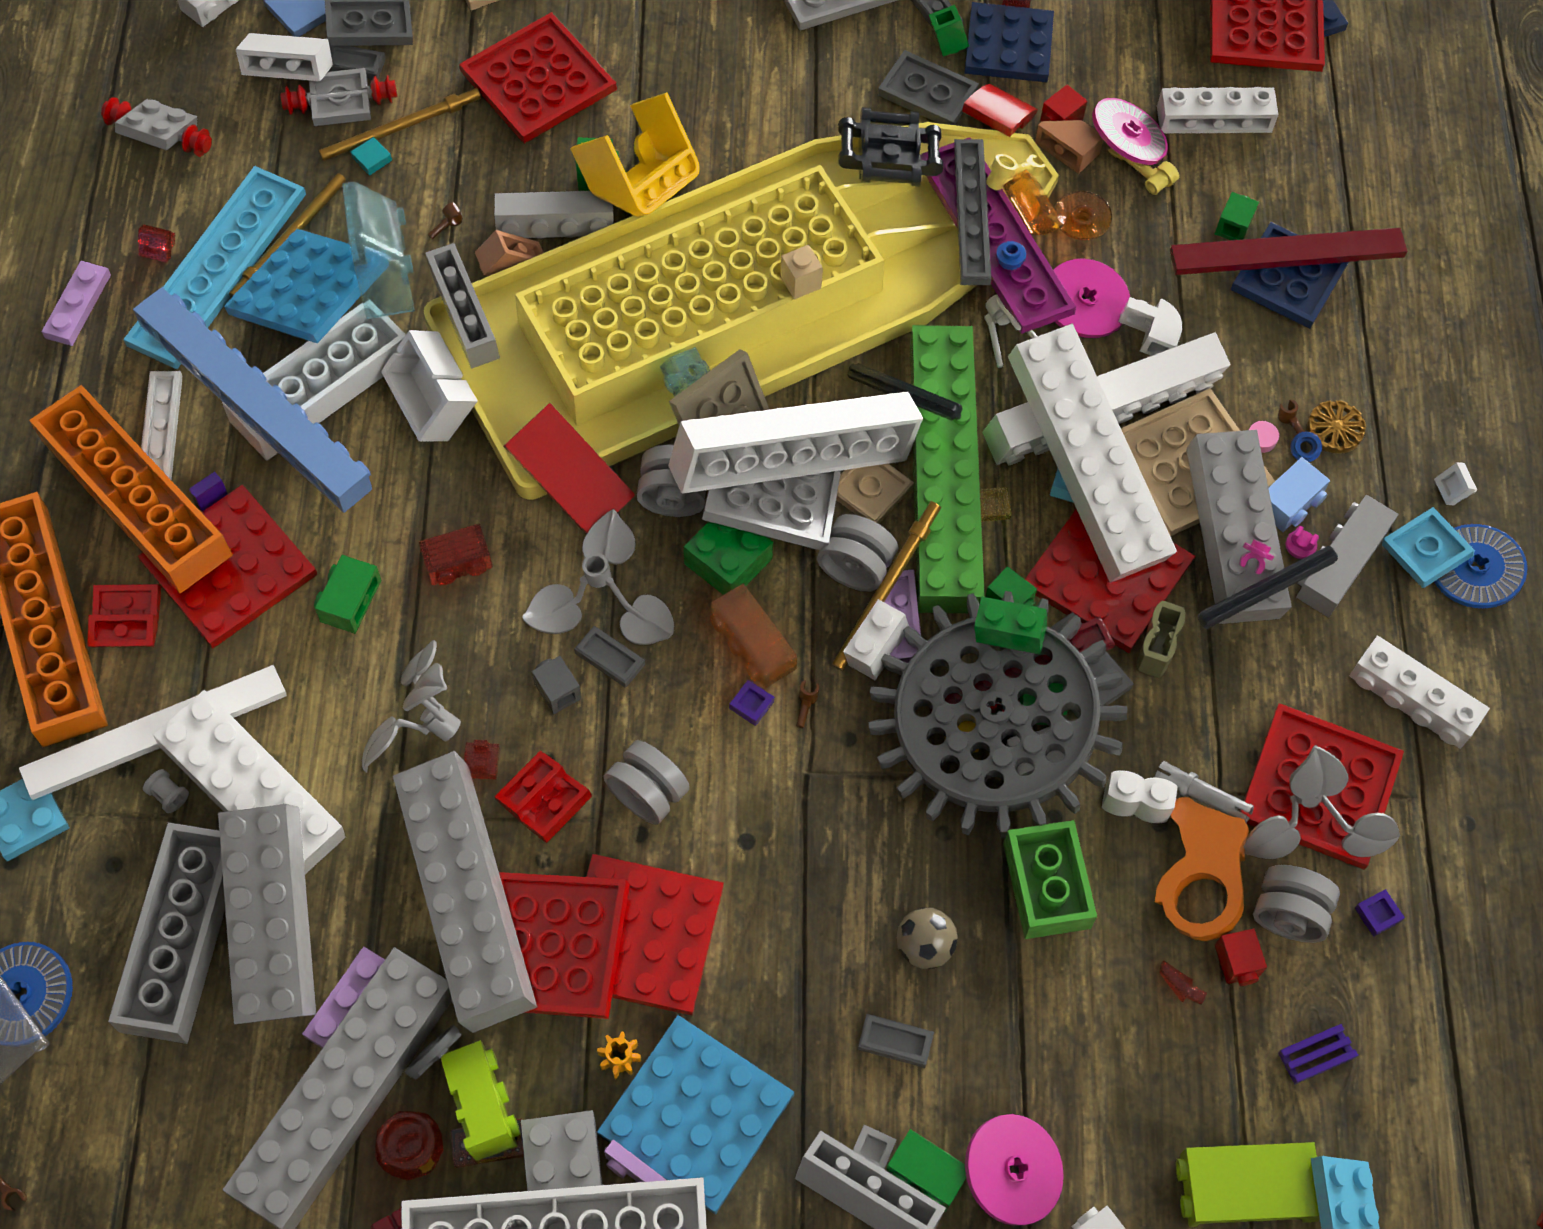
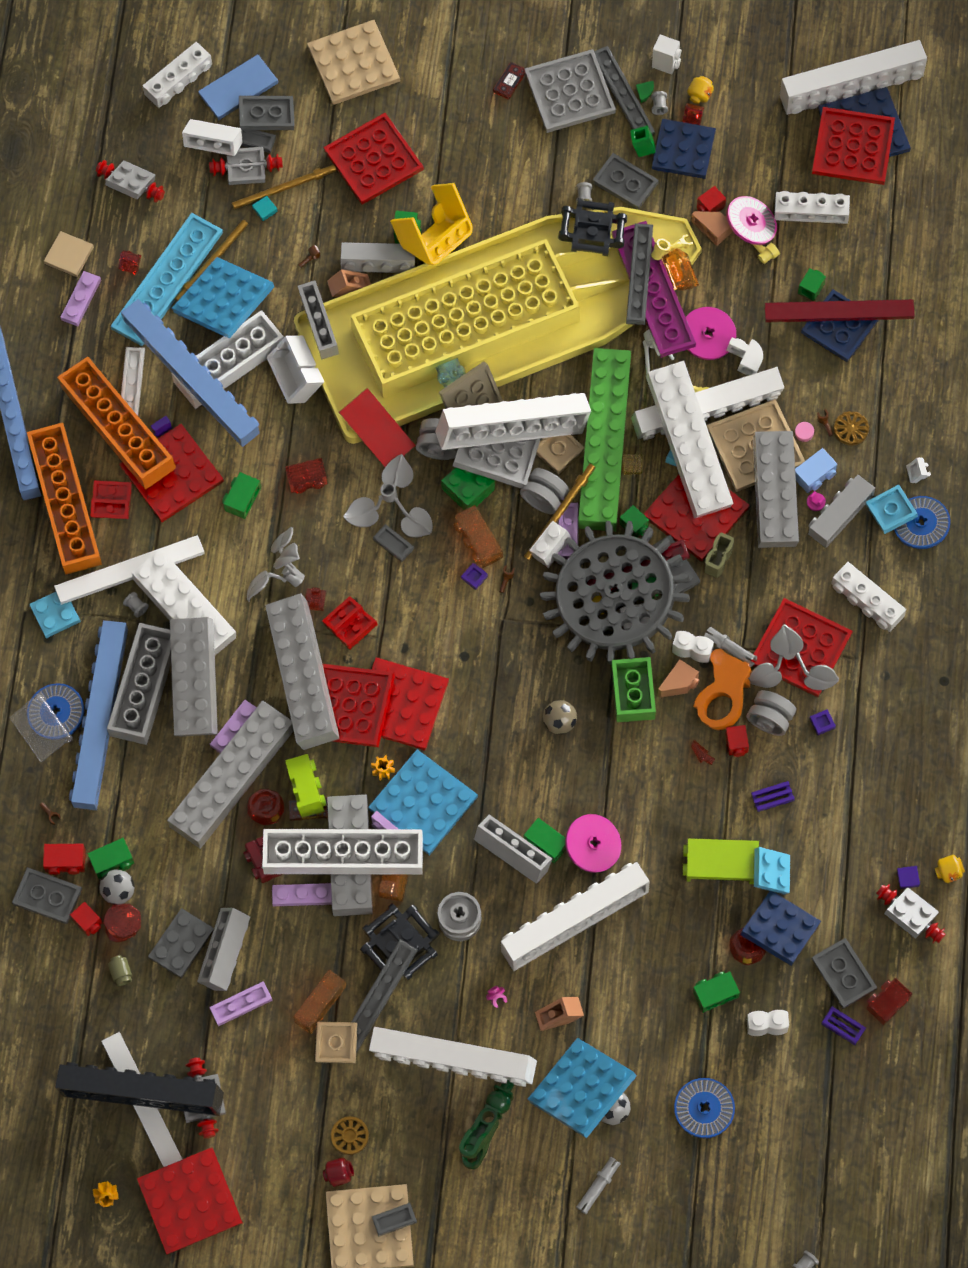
camera: 10 degrees right, 5 degrees up
clear light blue windscreen [342,182,415,319] -> none
dark grey wheel [404,1024,462,1080] -> none
dark grey brick [532,656,582,715] -> none
light grey wheel [603,740,689,825] -> none
tan brick [781,245,823,300] -> none
black axle [847,363,963,421] -> none
light grey plate [853,1125,897,1169] -> none
dark grey tile [858,1014,934,1068] -> none
slope [962,84,1038,137] -> none
green brick [974,597,1047,655] -> none
blue plate [996,241,1026,270] -> none
clear orange dish [1054,191,1112,240] -> none
black axle [1198,546,1338,629] -> none
dark pink plate [1239,539,1274,575] -> none
blue plate [1290,432,1322,462] -> none
none -> tan tile [44,231,94,277]
none -> medium blue brick [69,620,128,810]
none -> light grey bush [576,182,592,204]
none -> nougat slope [657,660,700,698]

